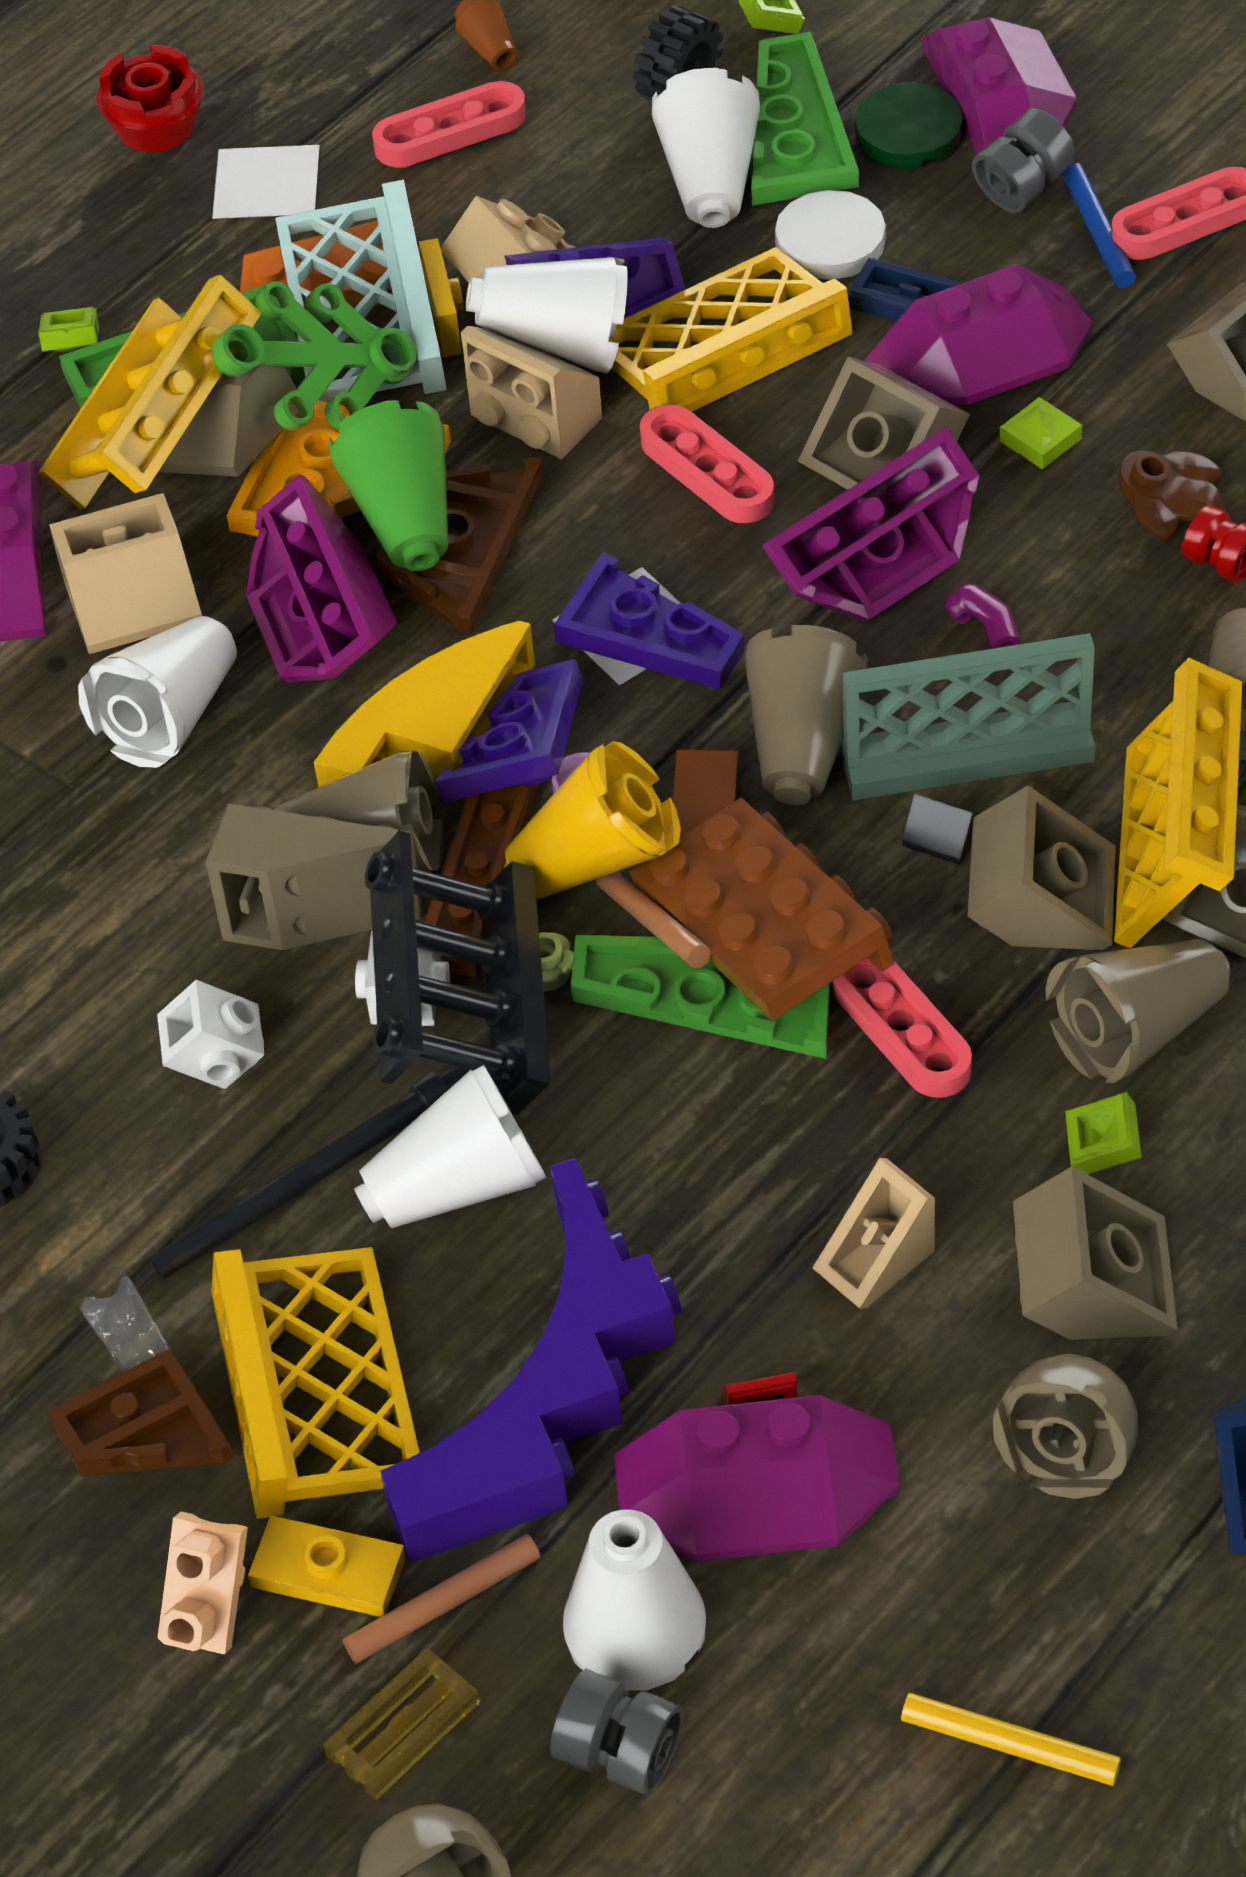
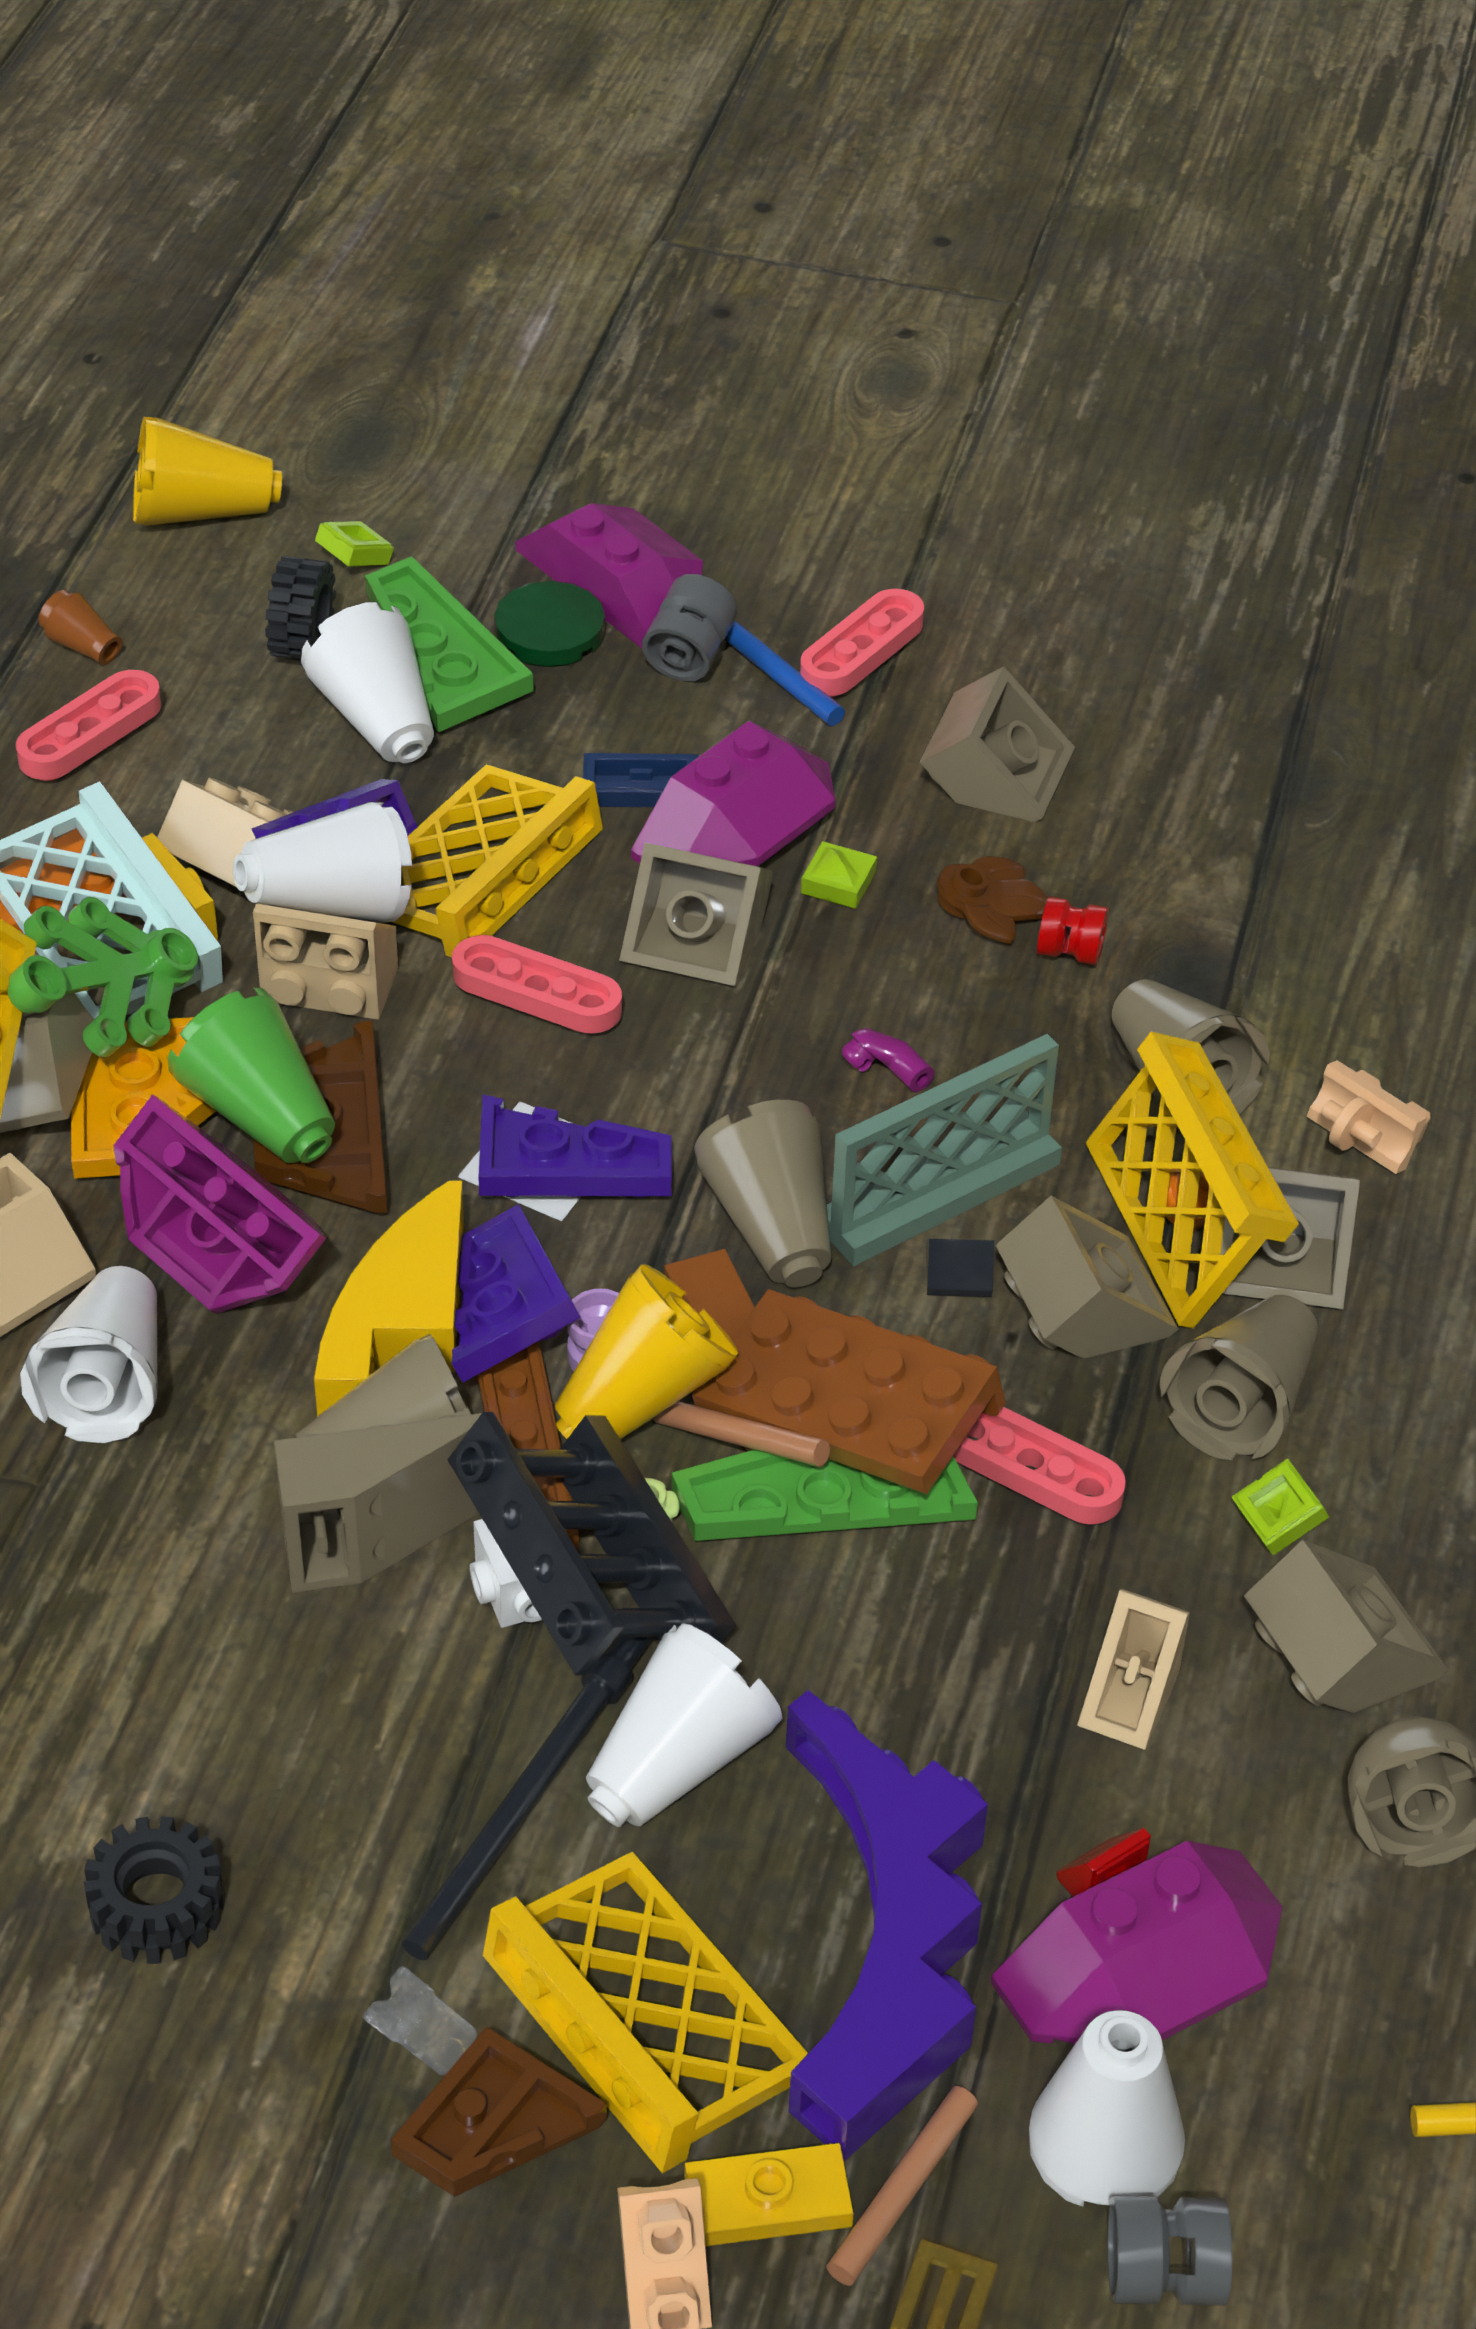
camera: 30 degrees left, 5 degrees down
white brick [157,980,265,1089] -> none
magenta wedge [762,426,979,622] -> none
white tile [775,190,886,280] -> none

